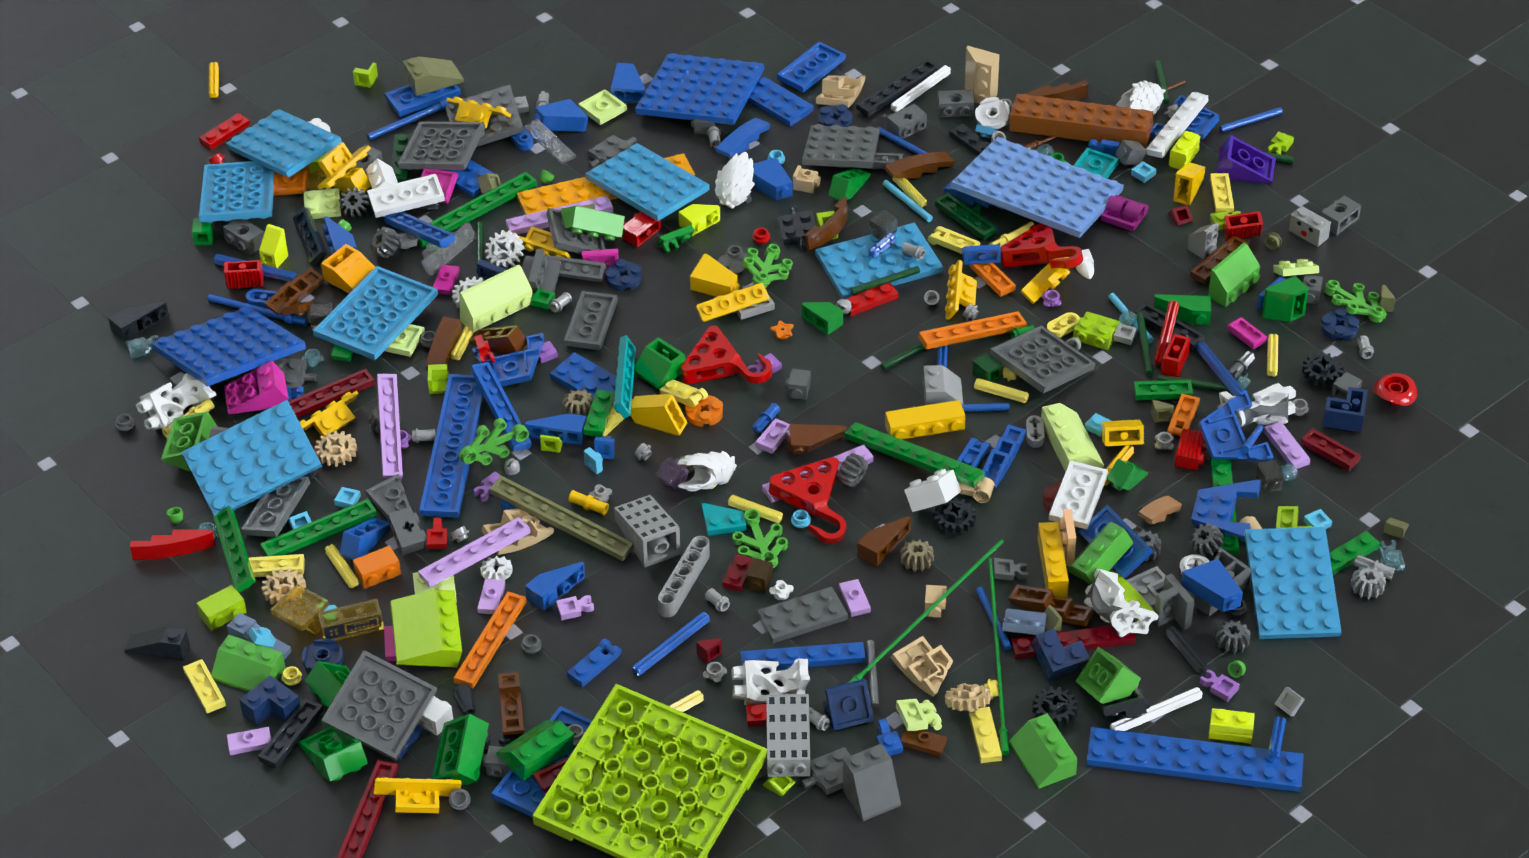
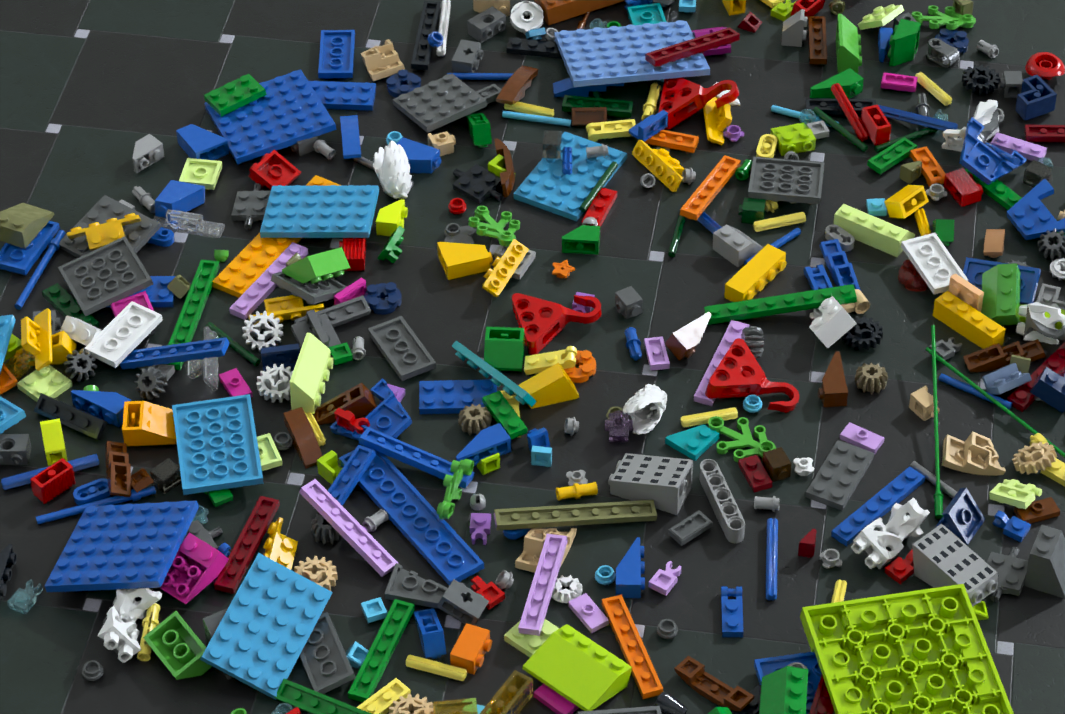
camera: 40 degrees left, 0 degrees up
none -> light grey slope [132,134,165,173]
none -> green plate [204,74,267,116]
none -> red plate [249,150,301,190]
none -> blue tile [328,445,376,506]
none -> blue plate [427,32,444,47]
none -> reddish brown plate [572,107,607,126]
none -> medium azure plate [595,565,616,585]
none -> dark red plate [645,27,740,67]
none -> dark grey plate [668,510,713,546]
none -> dark grey piece [926,38,960,68]

